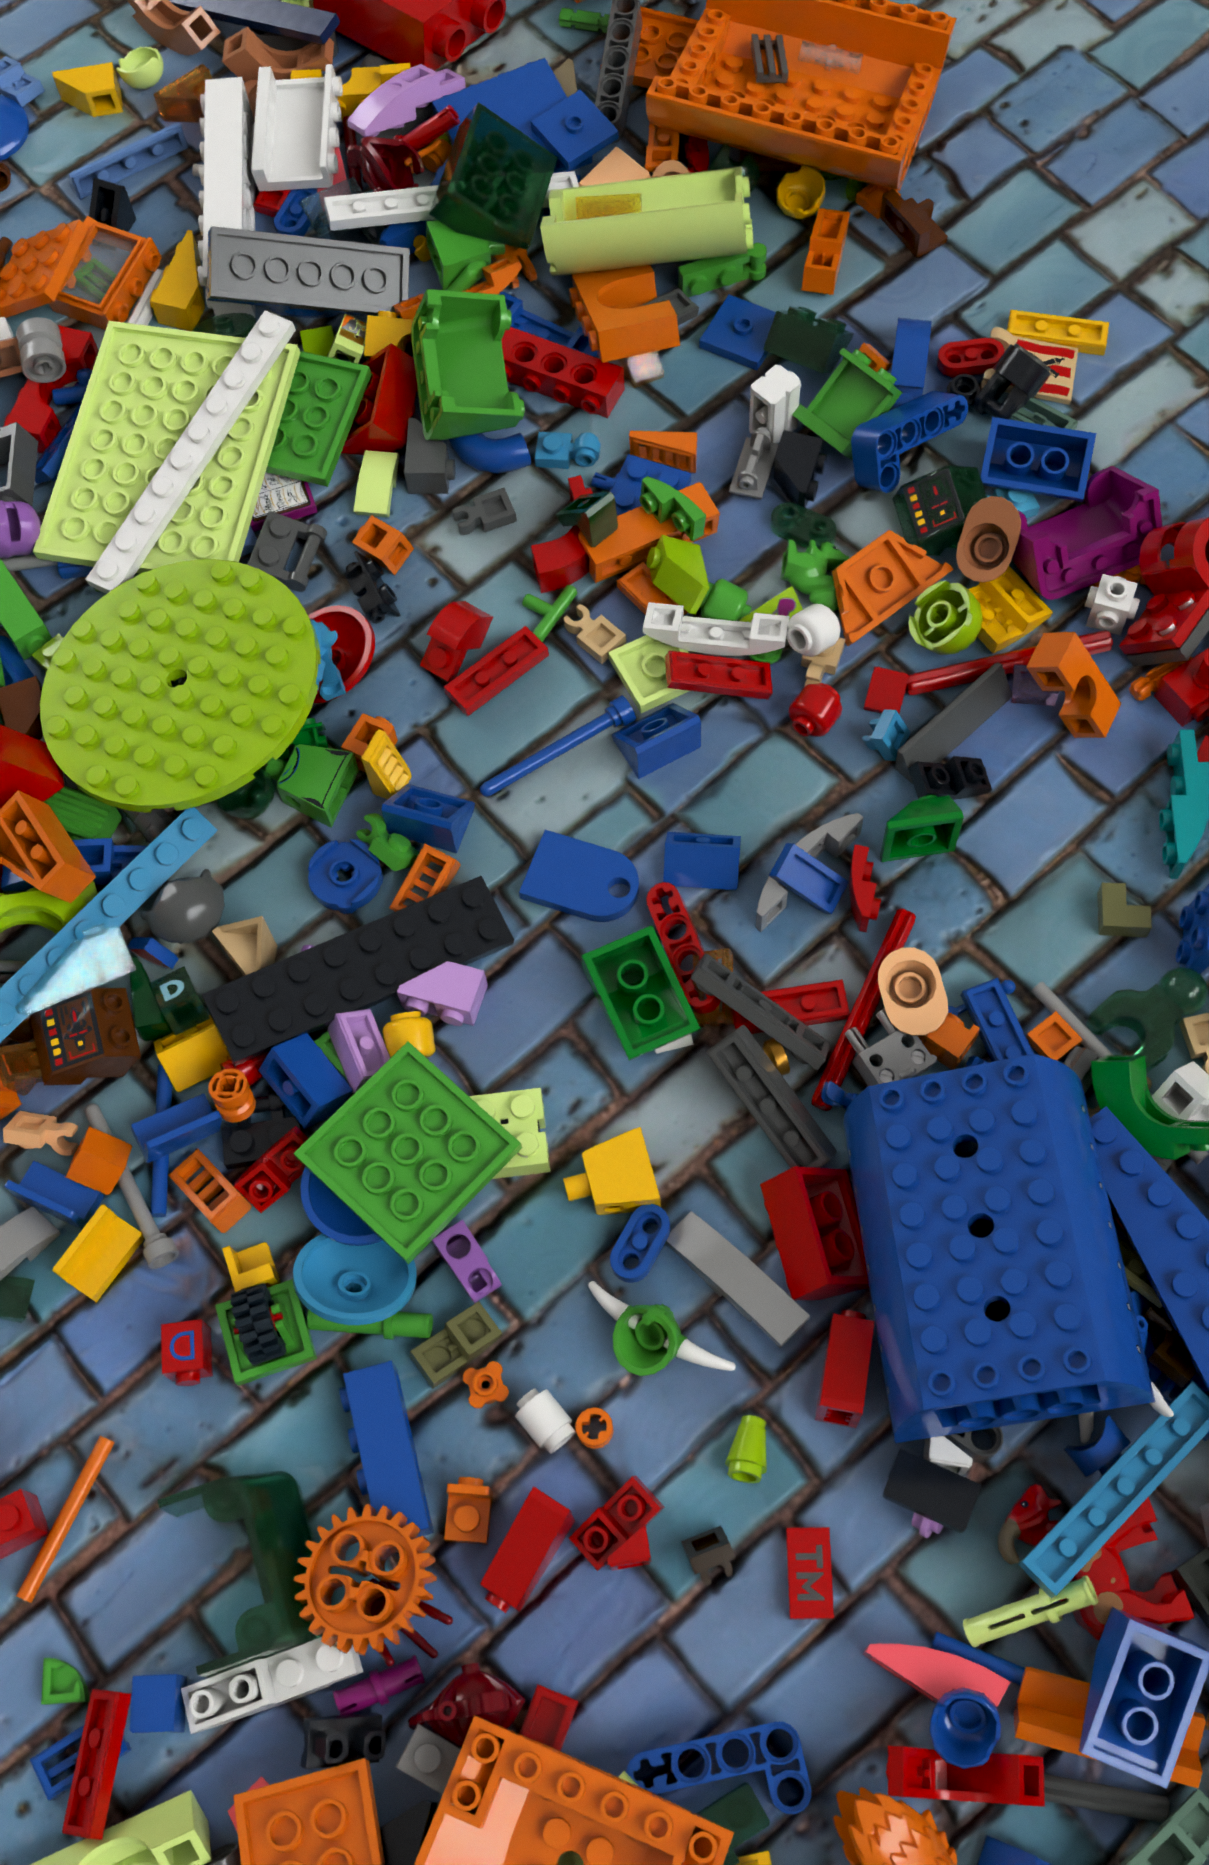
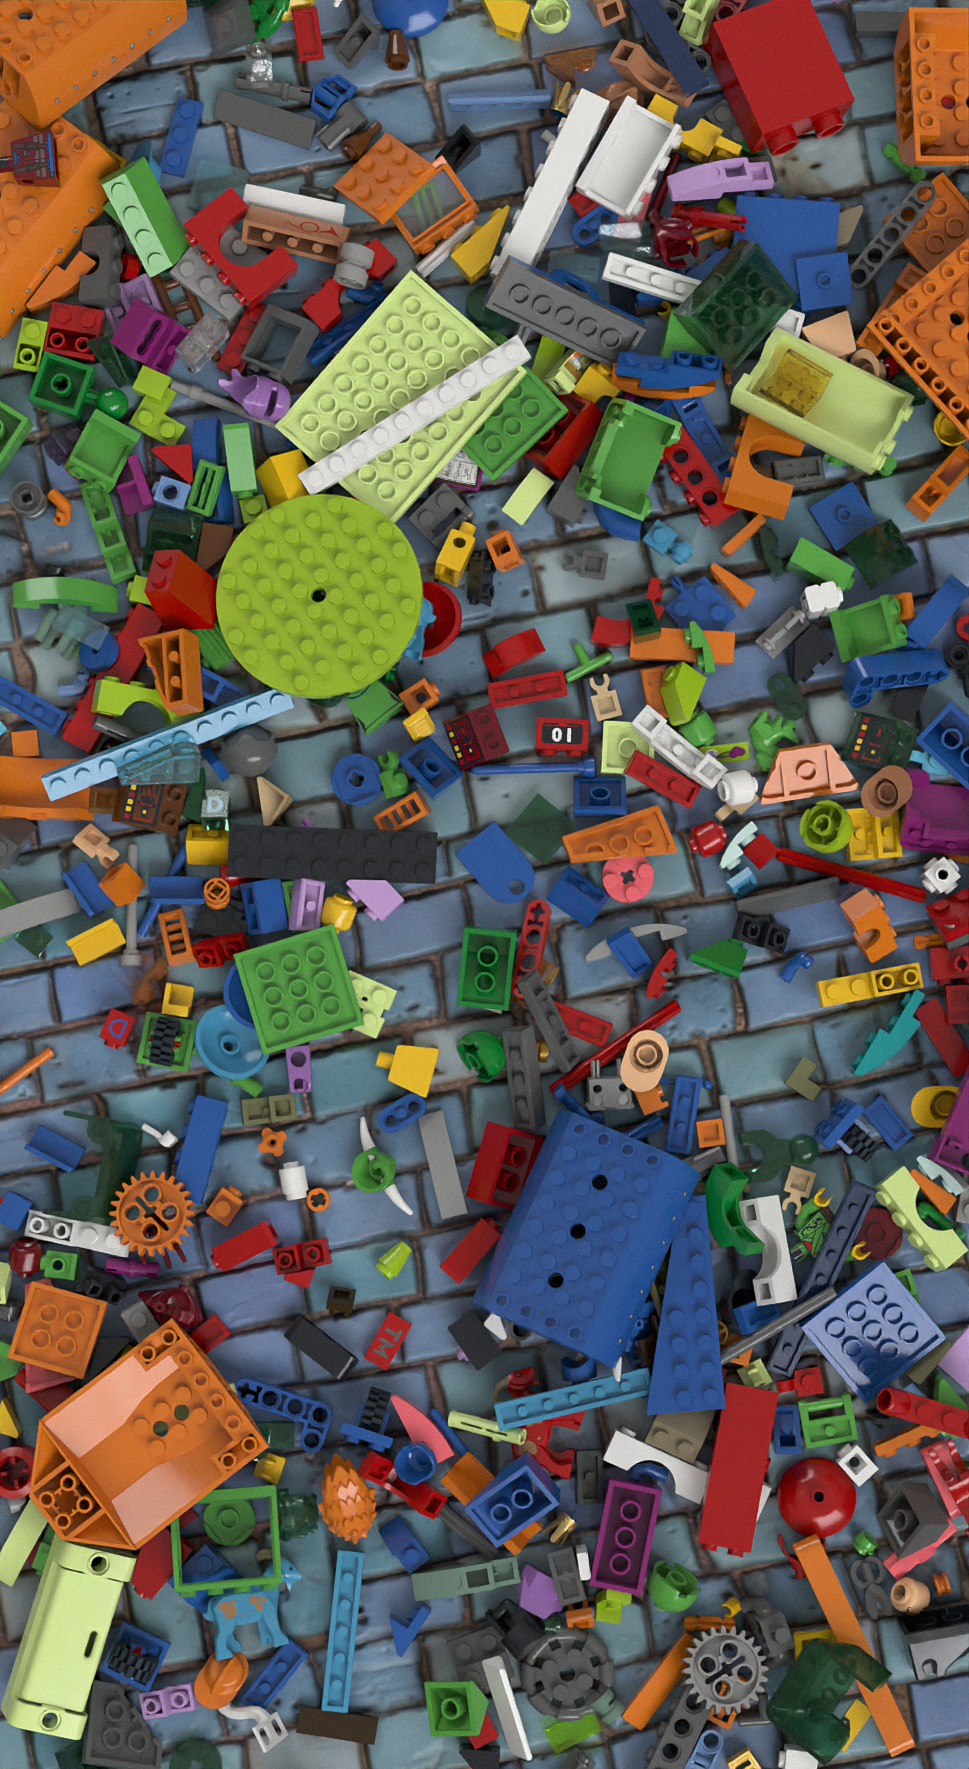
camera: 30 degrees right, 20 degrees up
none -> dark red head [8,1237,43,1278]
none -> blue panel [24,1125,86,1173]
none -> bright green brick [40,1249,81,1280]
none -> clear orange slope [131,956,171,1006]
none -> white hand [142,1123,178,1148]
none -> yellow slope [256,449,321,507]
none -> black beam [284,1314,359,1382]
none -> plate [340,1387,393,1452]
none -> yellow torso [434,522,476,588]
none -> dark red piece [442,703,510,771]
none -> green cylinder [456,1030,506,1083]
none -> clear green plate [505,793,578,866]
none -> brick [535,717,589,757]
none -> pearl gold piece [549,81,581,121]
none -> orange wing [561,804,678,863]
none -> coral plate [602,857,654,903]
none -> blue slope [615,350,723,389]
none -> light aqua slope [718,821,758,871]
none -> orange tile [720,513,766,558]
none -> clear green slope [757,525,785,582]
none -> blue arm [779,951,814,983]
none -> bright green slope [785,537,856,593]
none -> yellow slope [815,962,924,1008]
none -> black slope [887,684,929,724]

